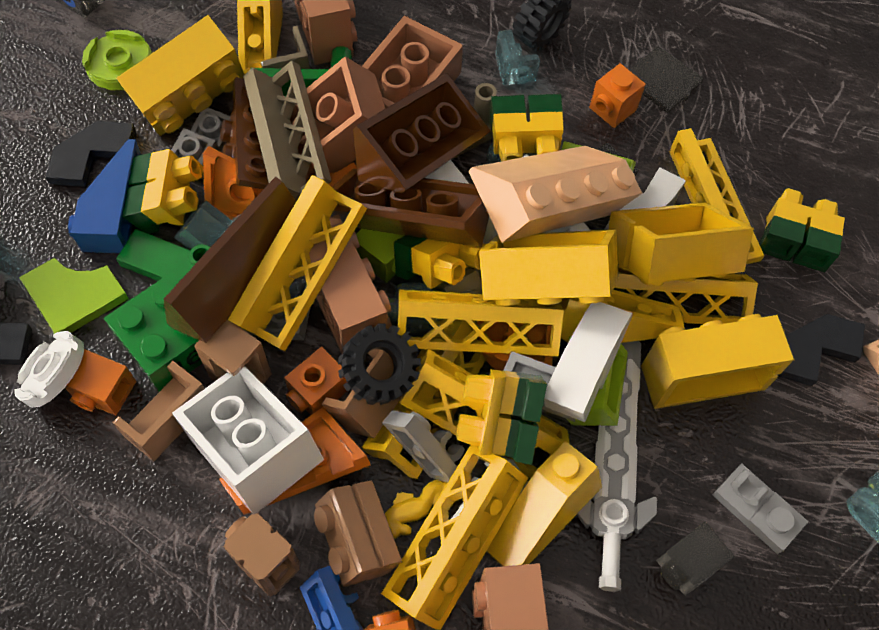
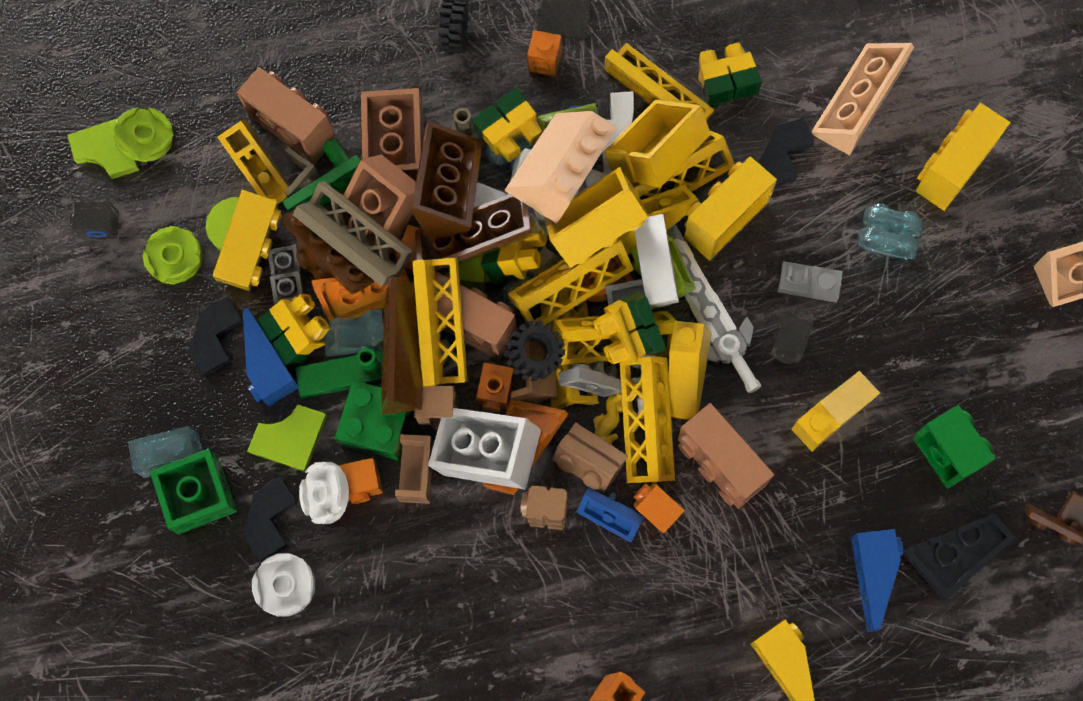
camera: 25 degrees left, 10 degrees up
clear light blue bracket [495,30,540,85] -> none

